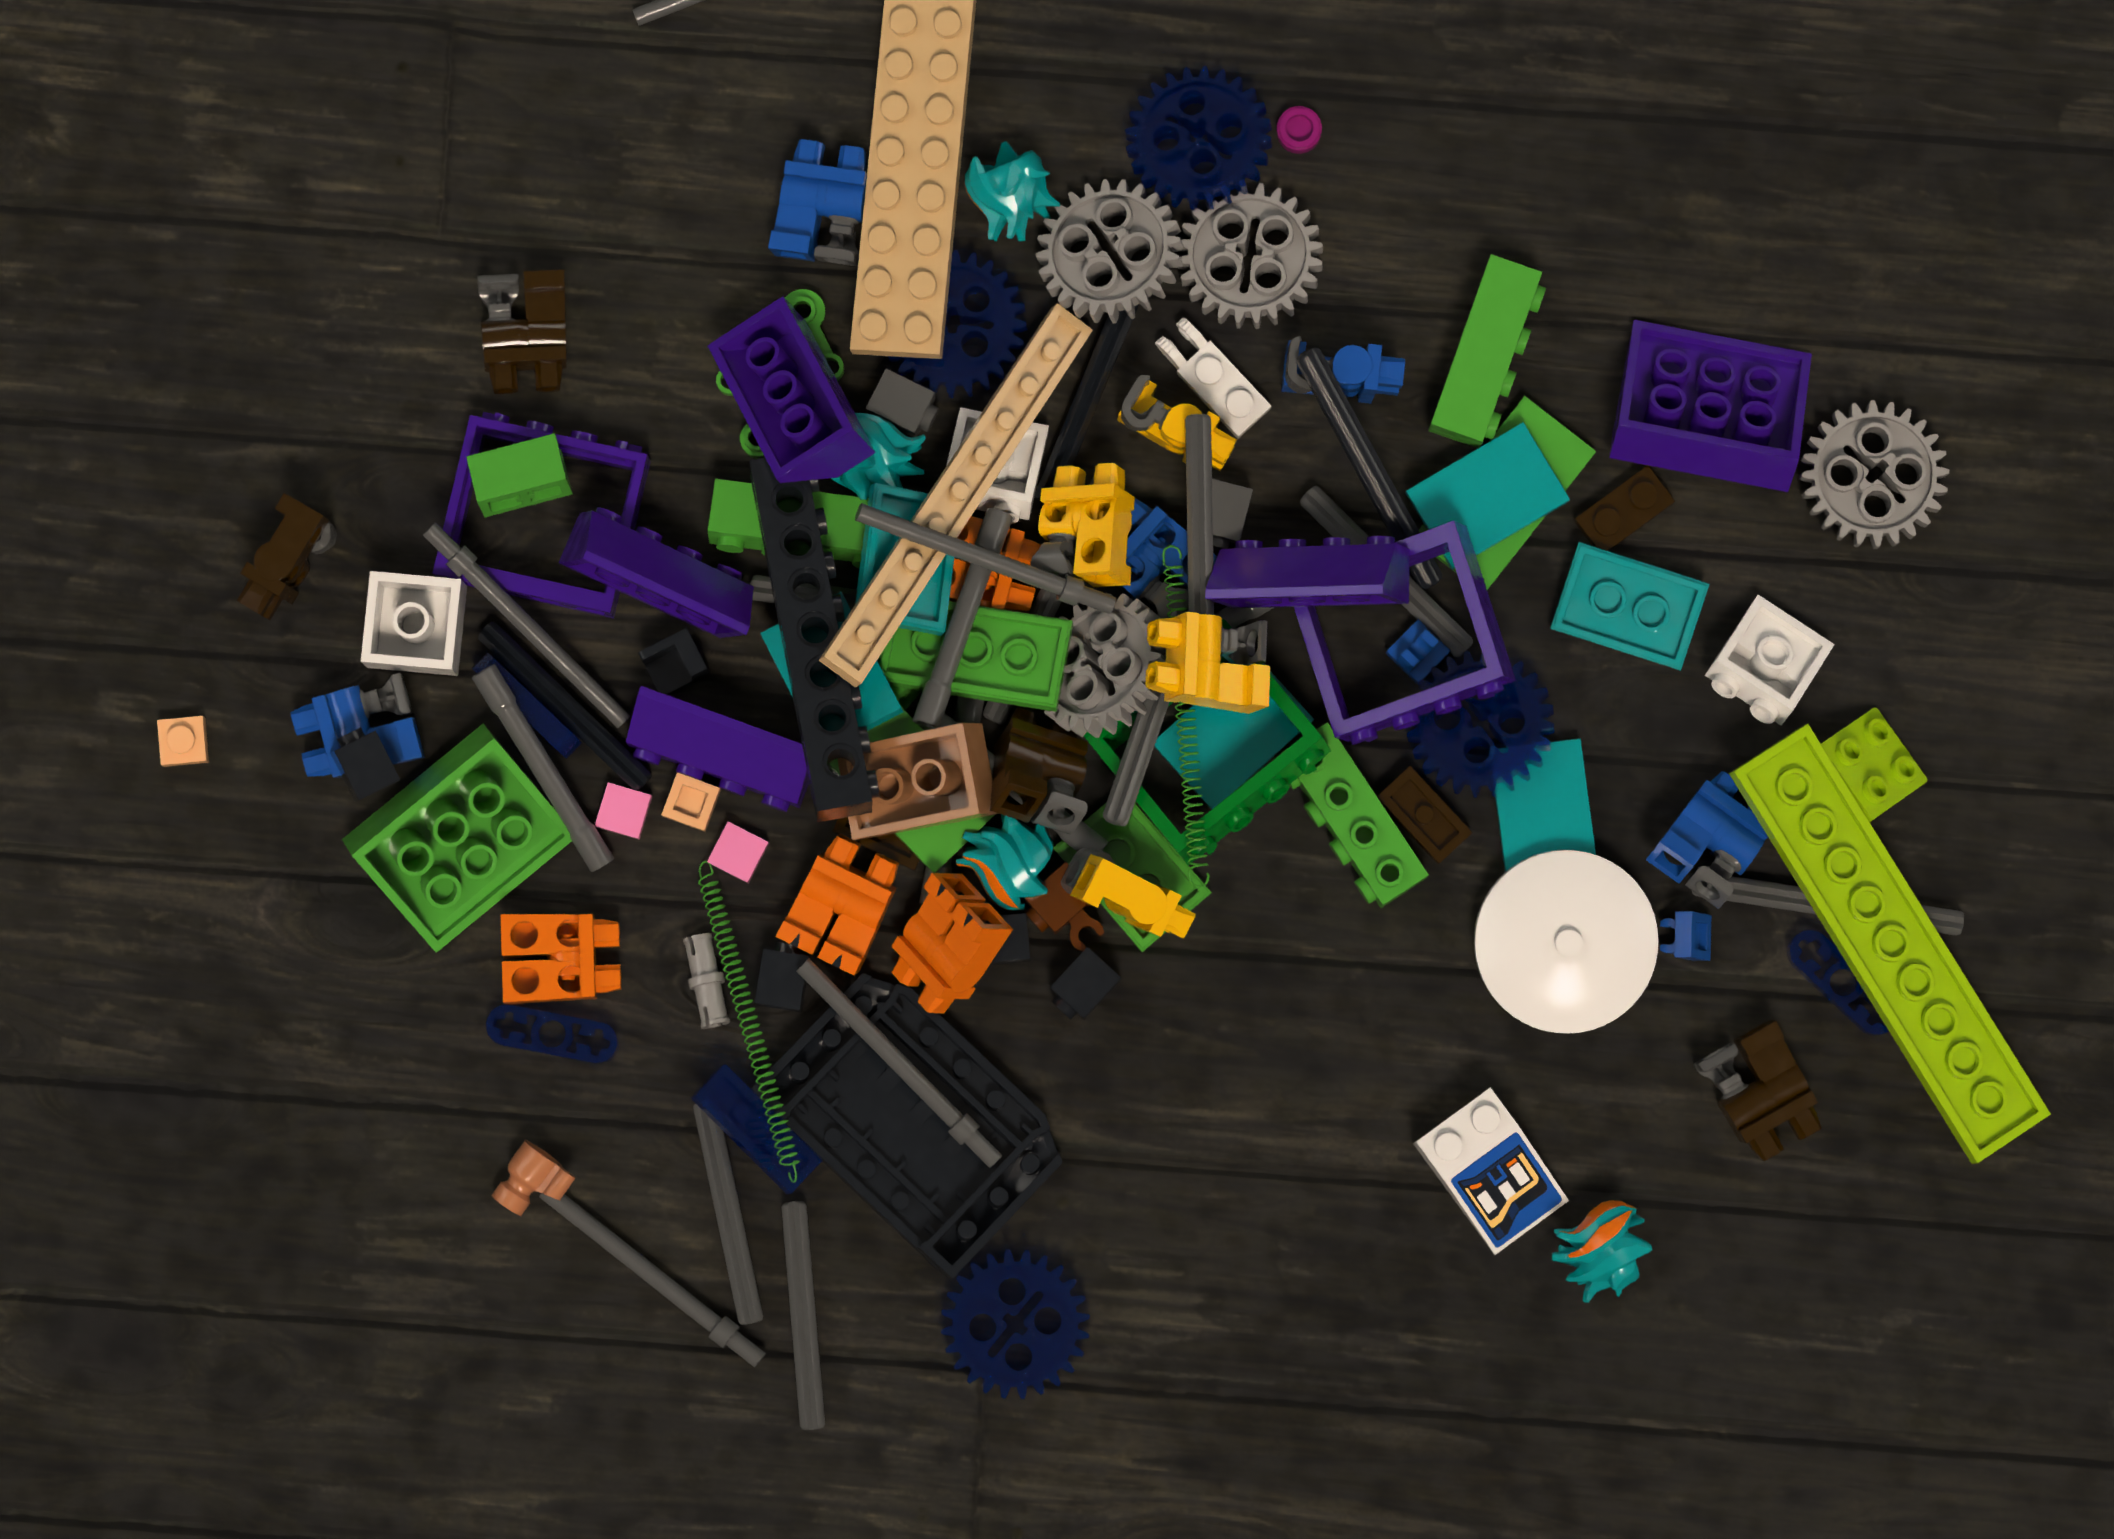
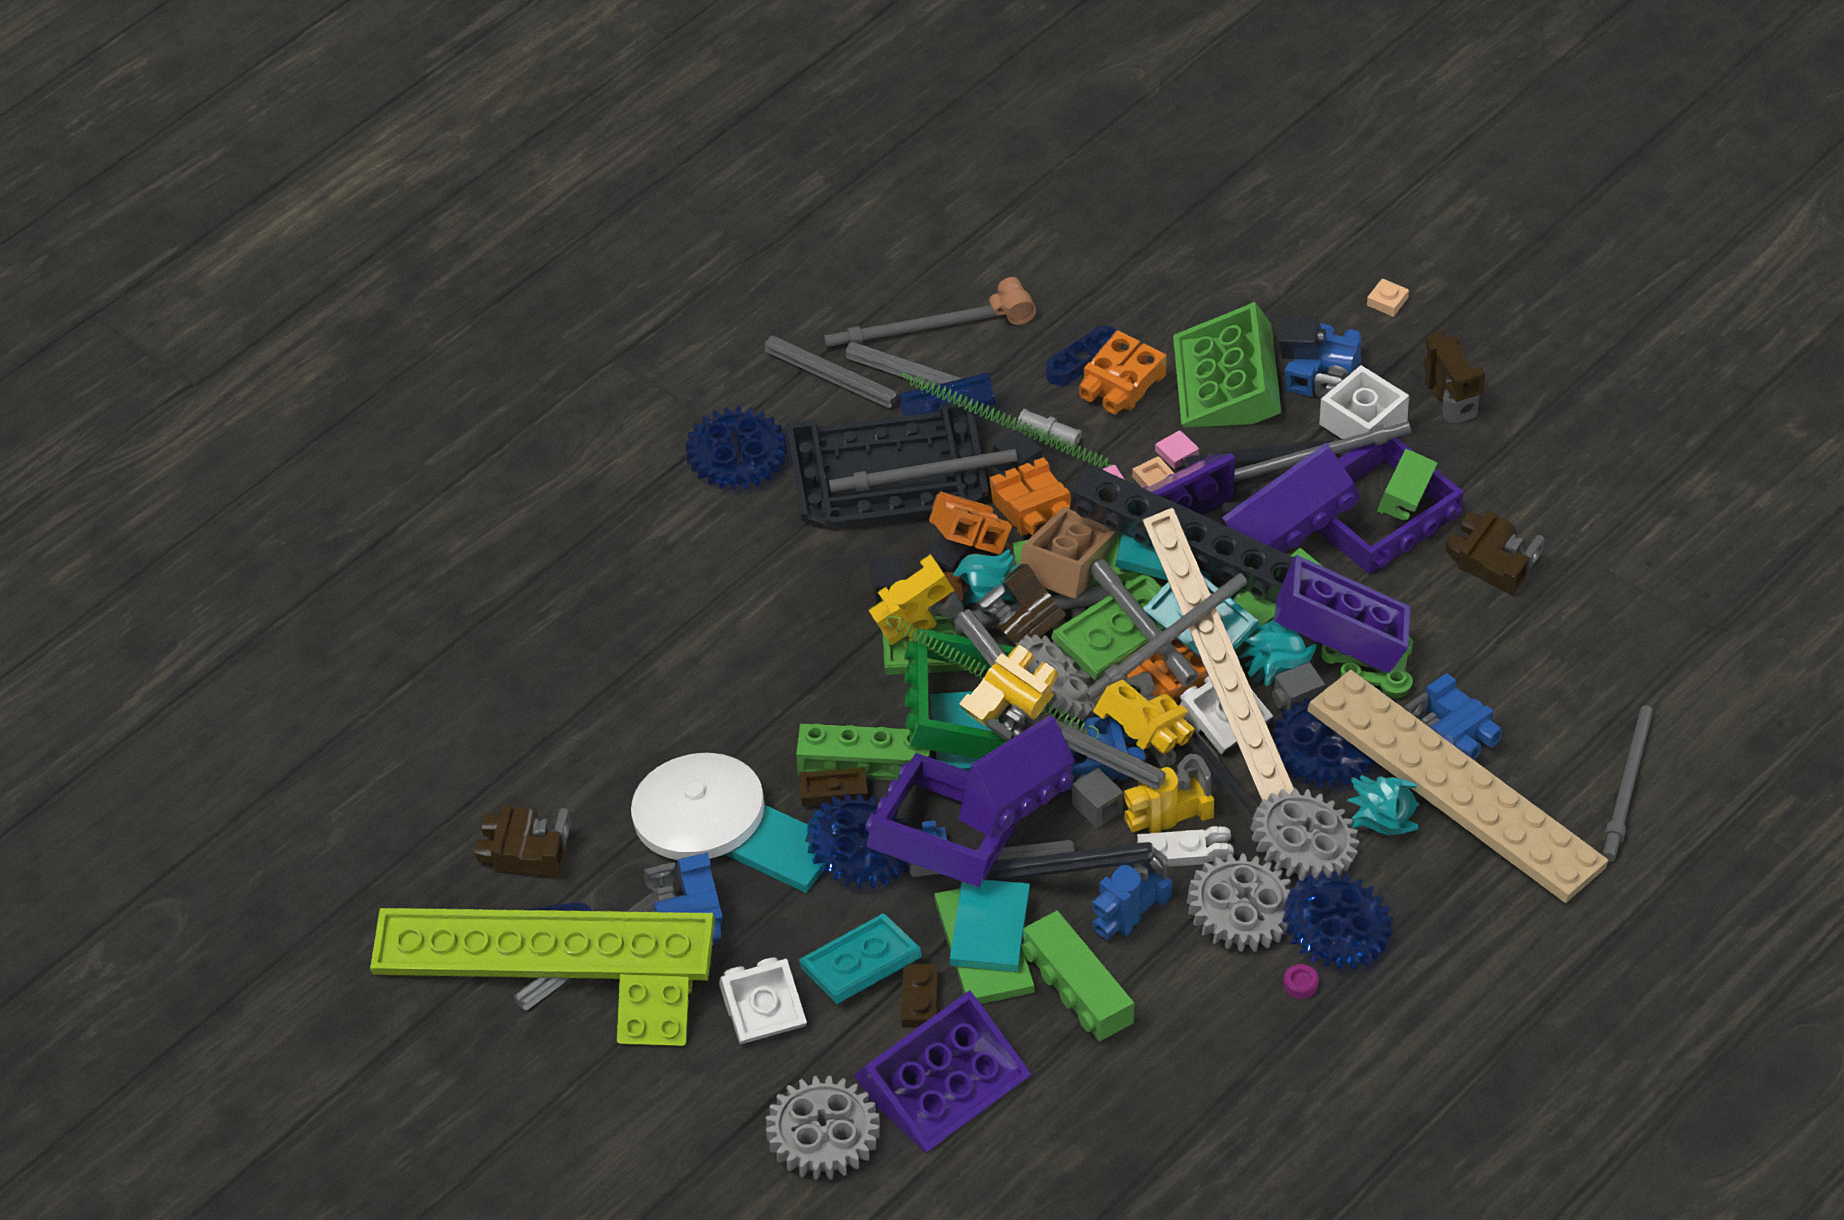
camera: 125 degrees right, 35 degrees down
clear blue beam [471,652,582,759] -> none
dark grey piece [471,663,614,872] -> none
slope [1413,1087,1569,1255] -> none
teal hair [1552,1200,1652,1303] -> none
blue tile [1660,911,1712,961] -> none

